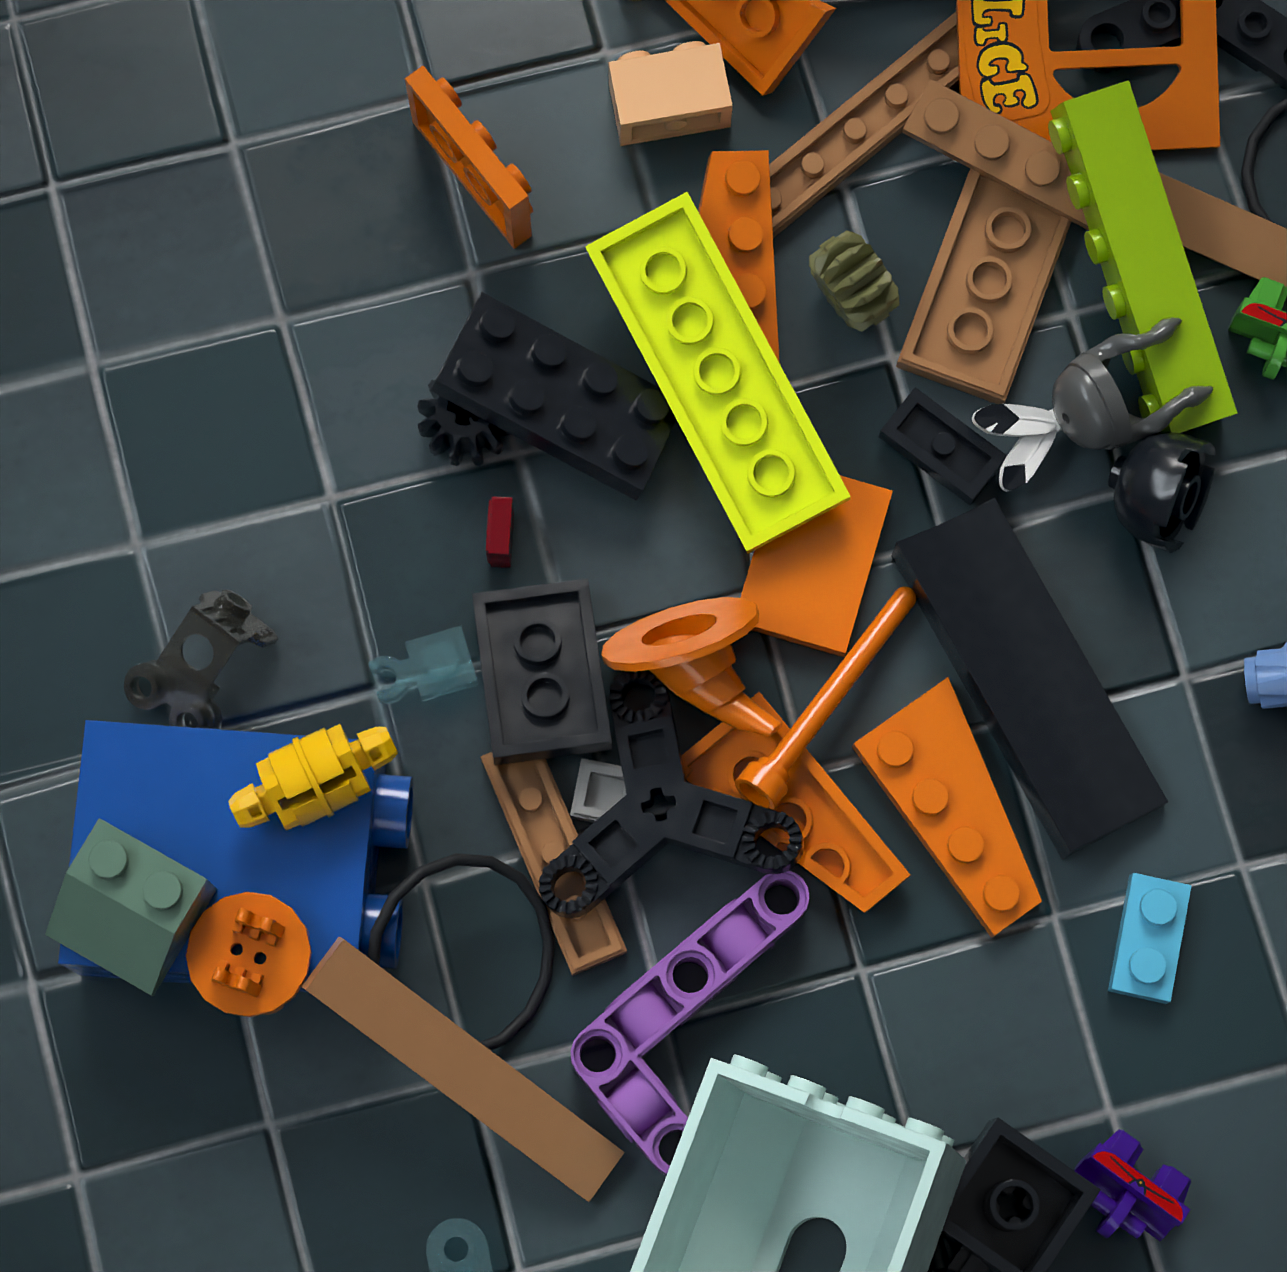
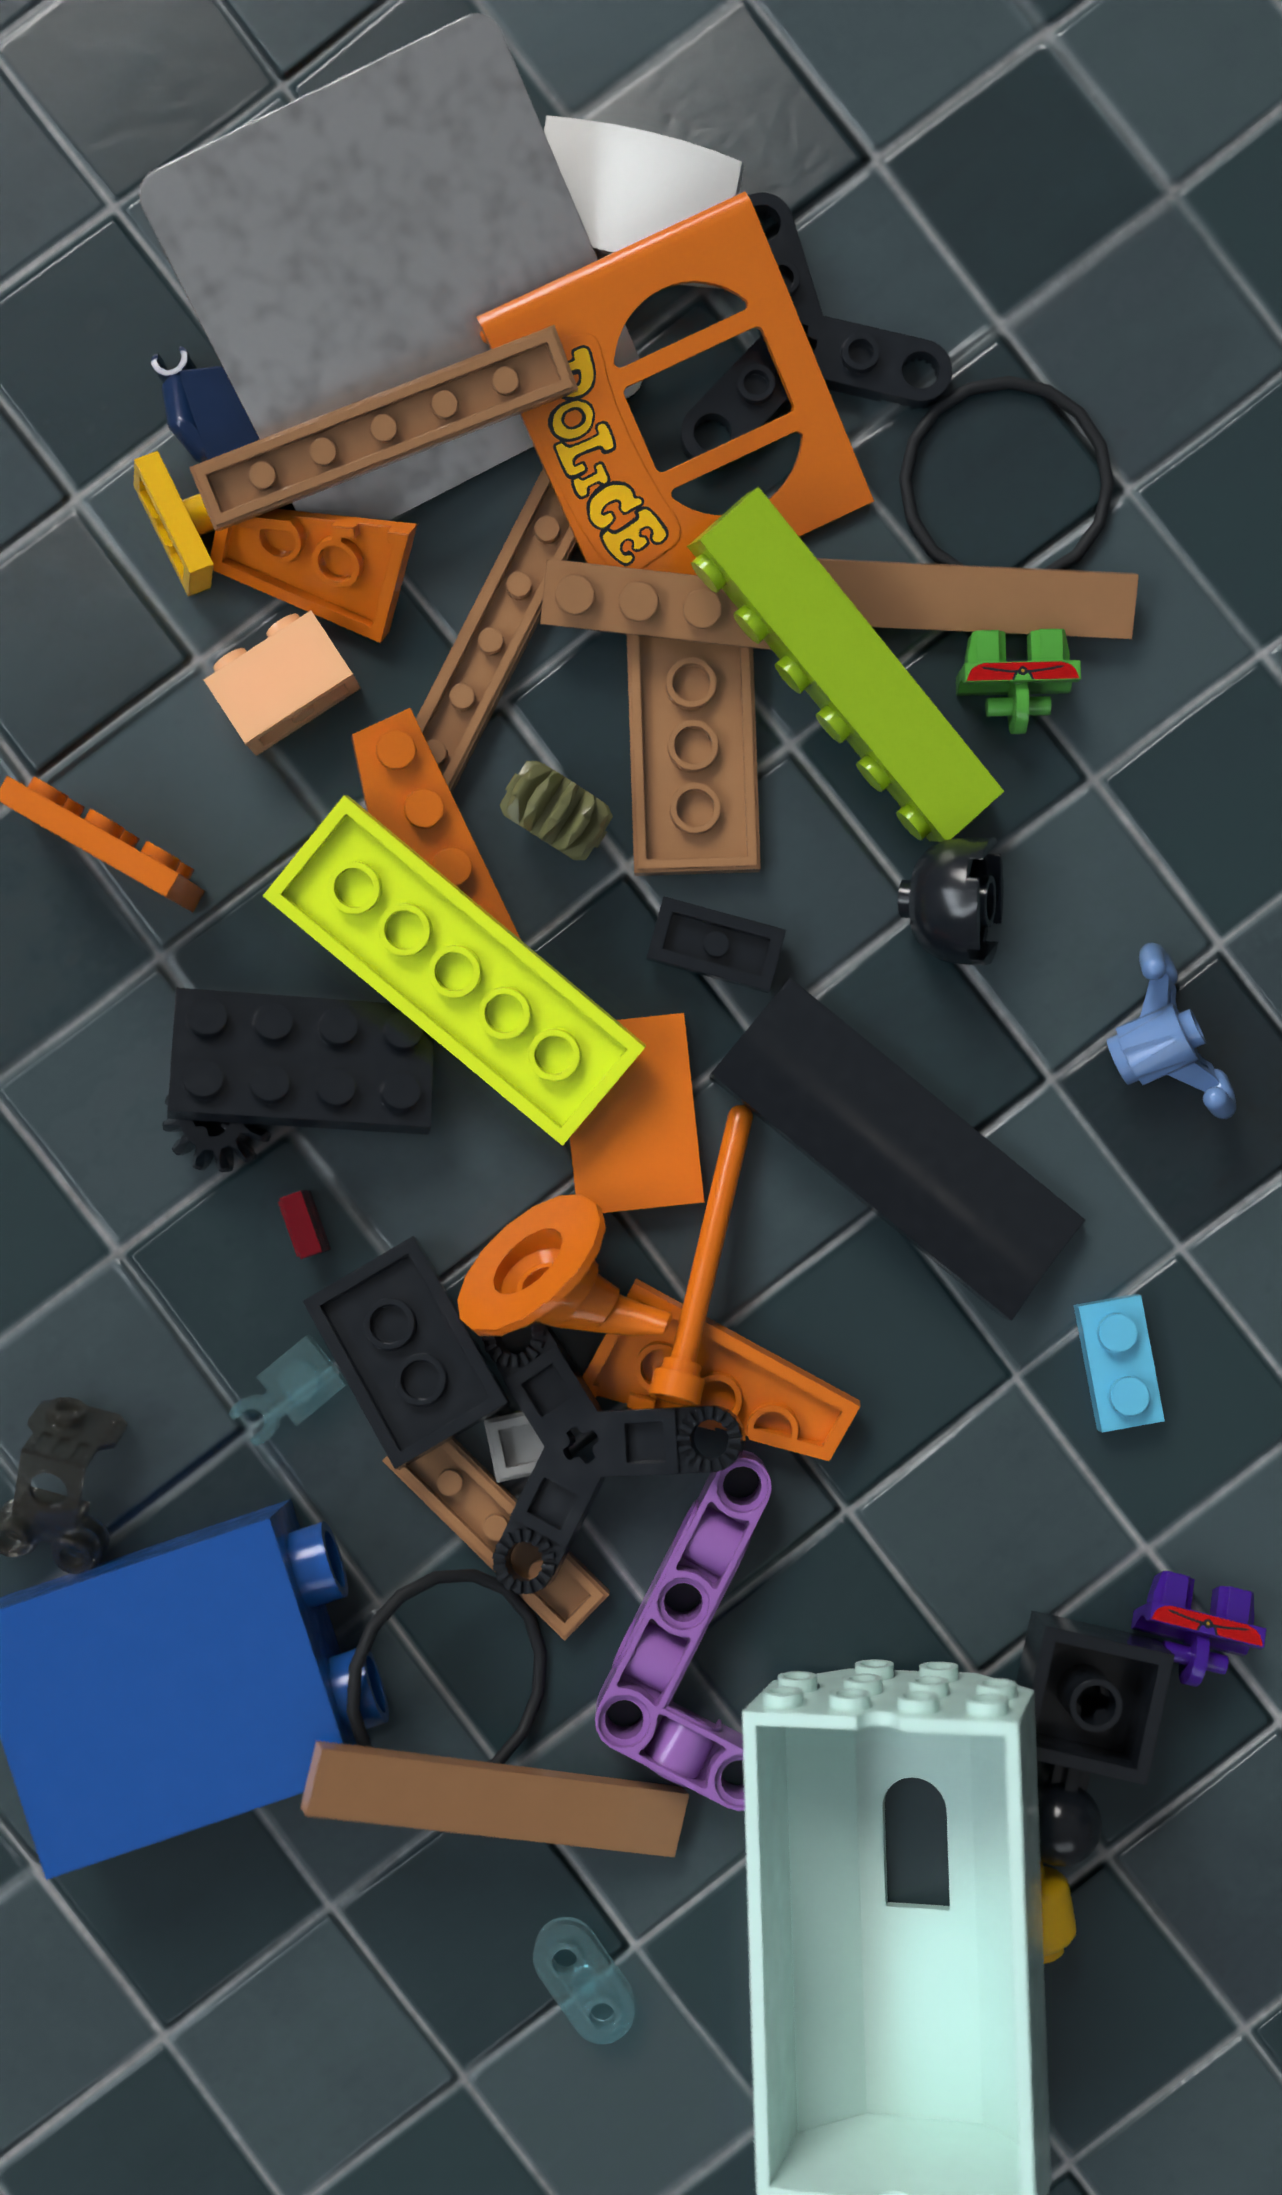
camera: 20 degrees left, 10 degrees up
sand green slope [45,818,217,997] -> none
orange plate [186,892,312,1018] -> none
yellow piece [228,724,398,831] -> none
orange wing [852,677,1042,938] -> none
dark grey hair [972,317,1213,492] -> none

